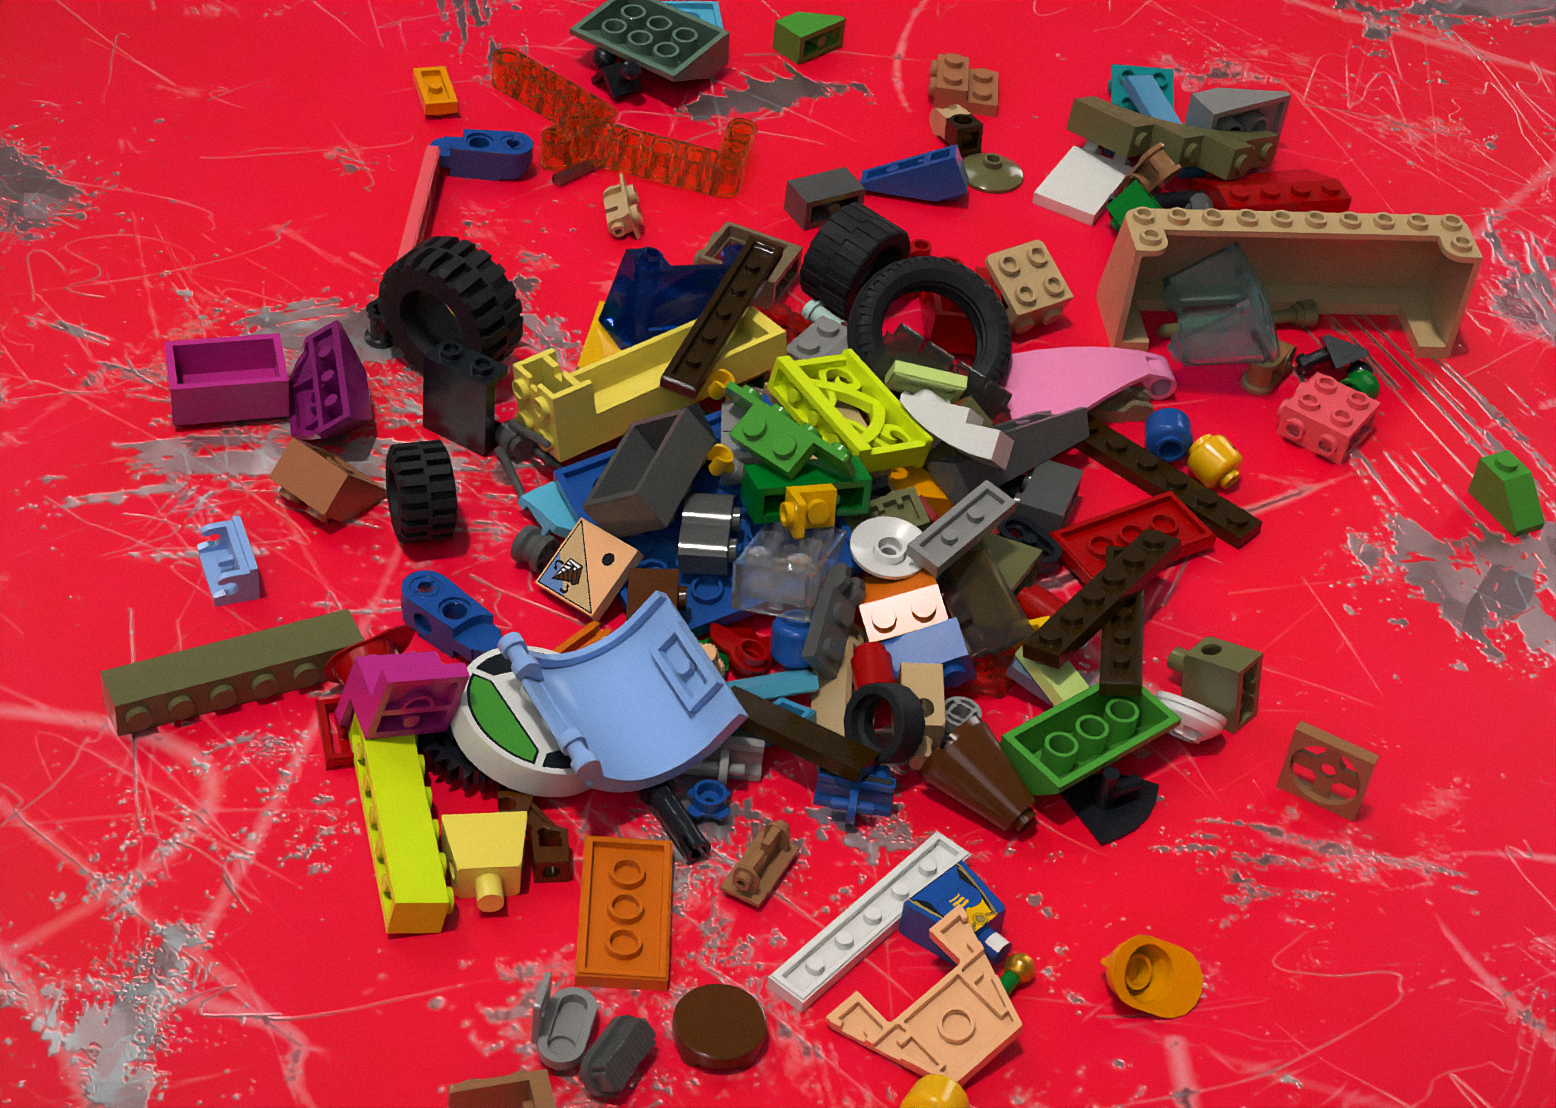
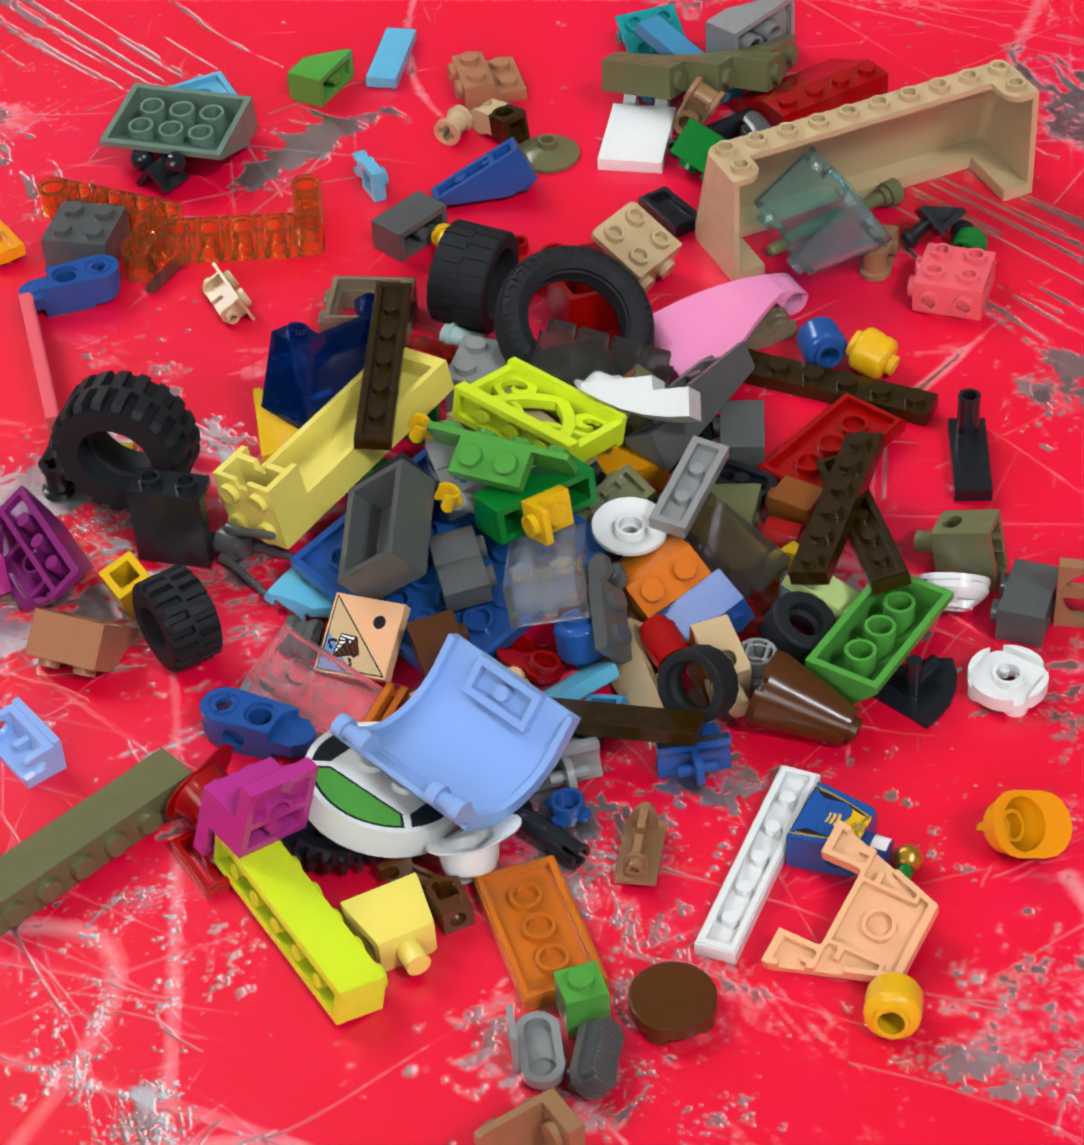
camera: 10 degrees left, 0 degrees up
yellowish green tile [884,360,968,403] -> none
none -> dark grey brick [41,201,131,268]
none -> yellow brick [98,550,151,619]
none -> clear slope [239,624,383,739]
none -> medium azure plate [352,149,389,203]
none -> medium azure tile [366,28,417,89]
none -> white piece [426,814,522,885]
none -> tan bush [434,105,474,146]
none -> bright green brick [553,960,611,1039]
none -> black tile [638,186,697,238]
none -> black tyre [759,591,837,666]
none -> dark orange brick [765,475,823,528]
none -> black piece [947,388,993,501]
none -> white plate [967,645,1049,717]
none -> dark grey brick [990,558,1059,648]

